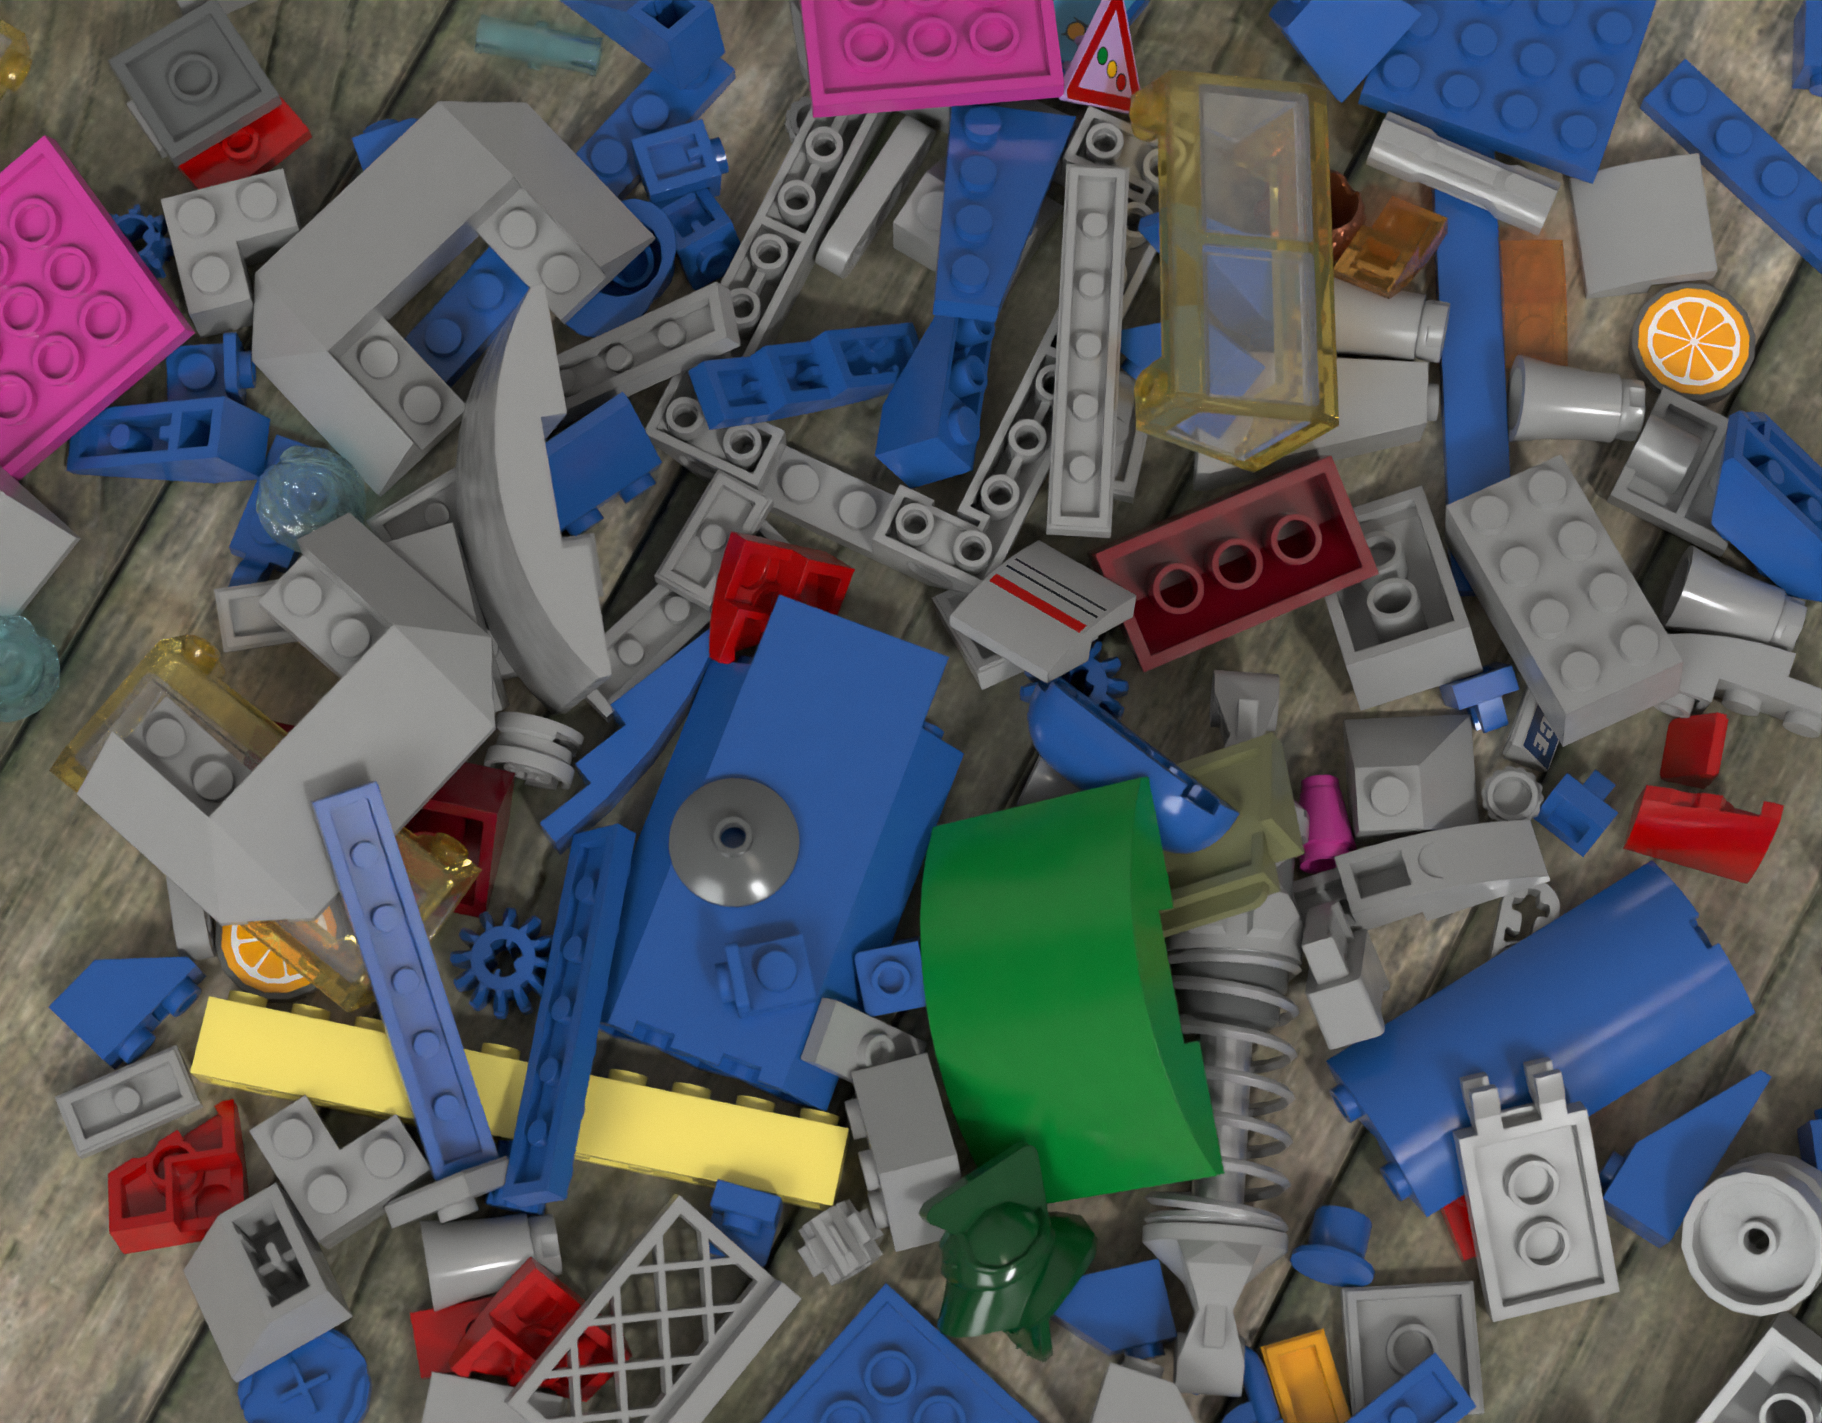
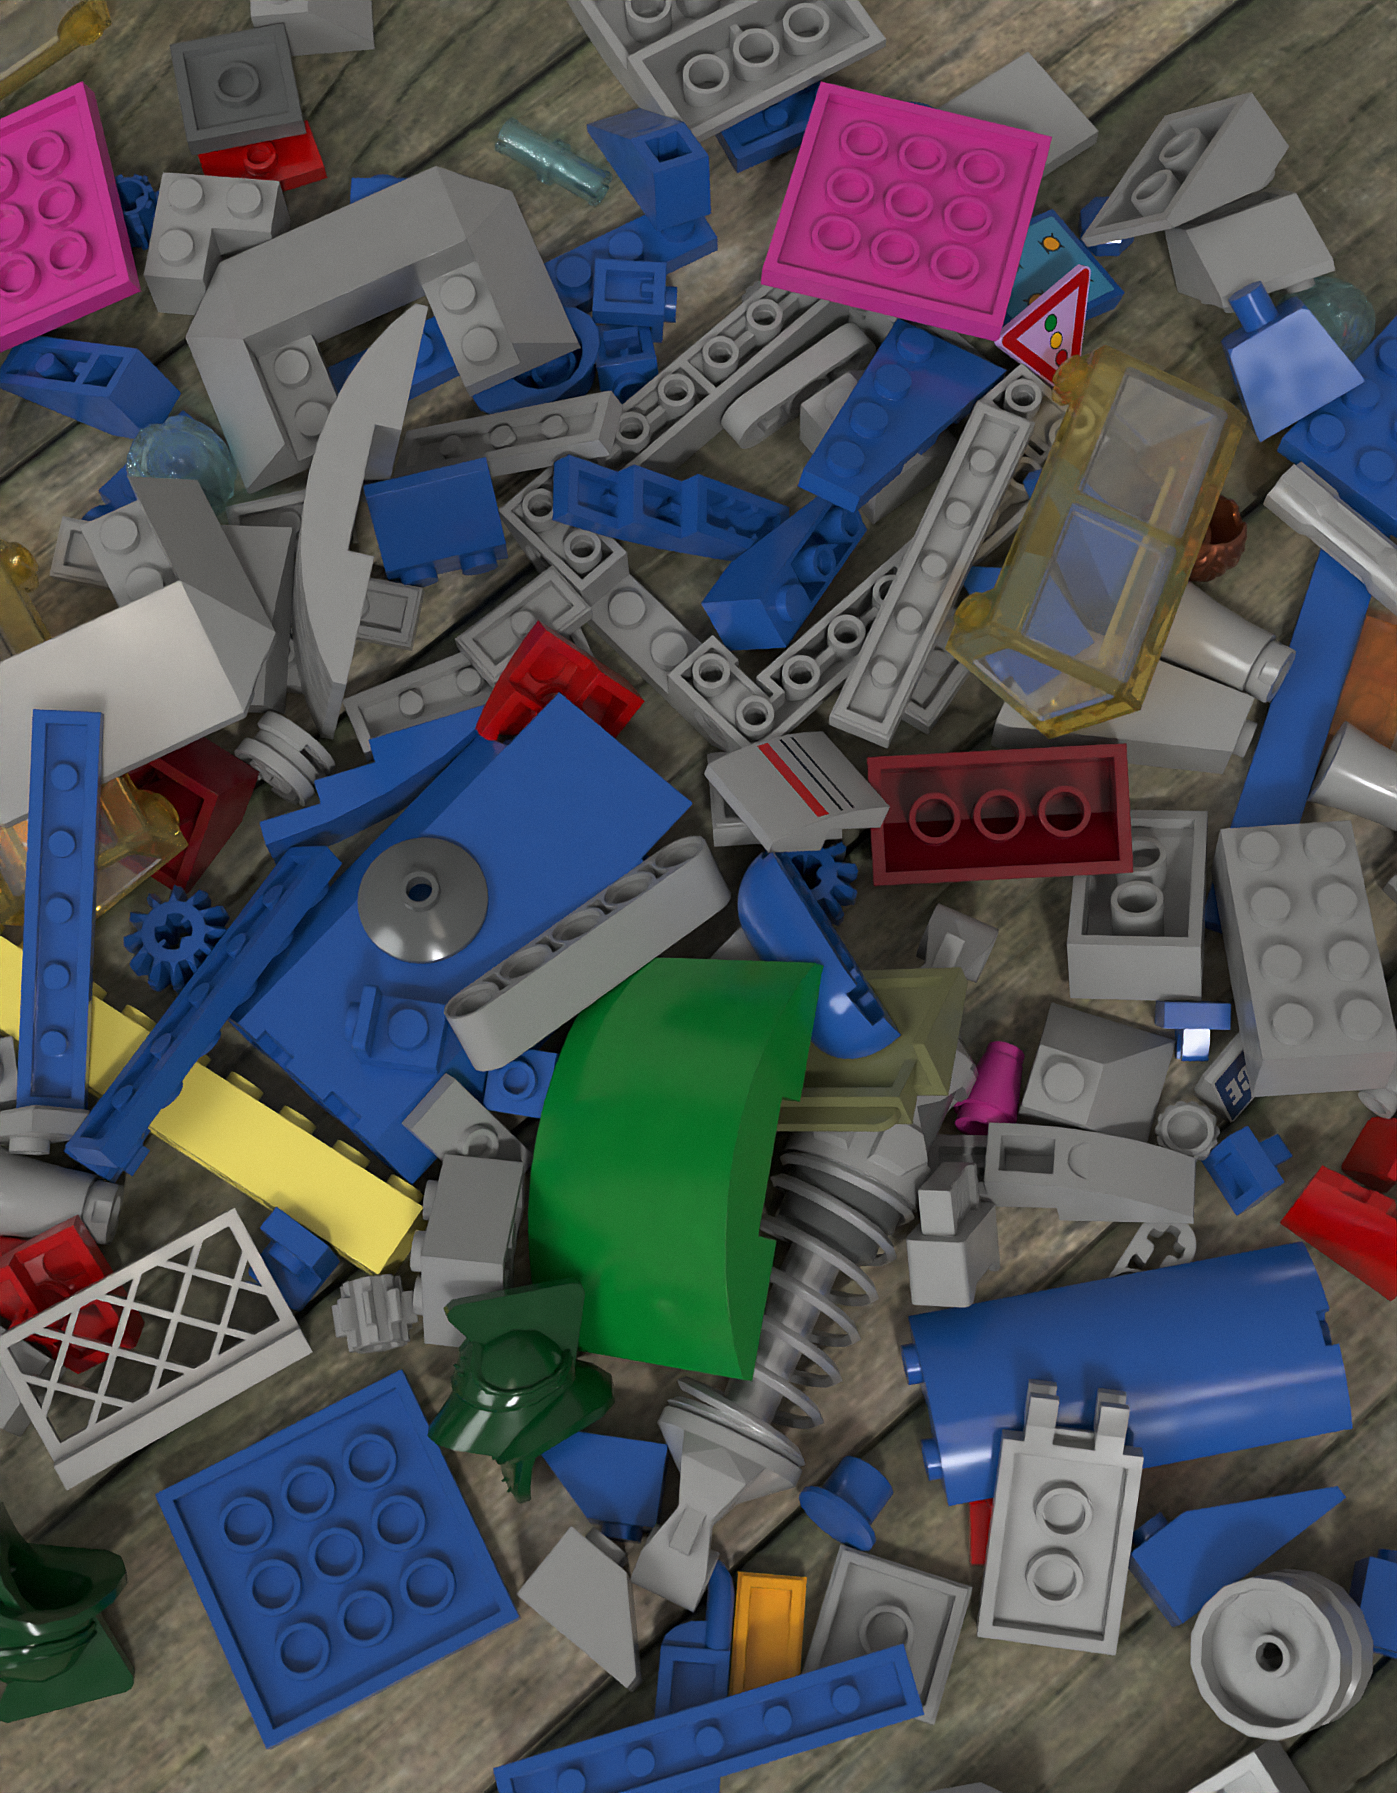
camera: 25 degrees right, 5 degrees down
blue bracket [166,332,257,407] -> none
clear orange slope [1333,196,1448,299] -> none
none -> light grey beam [444,836,731,1072]

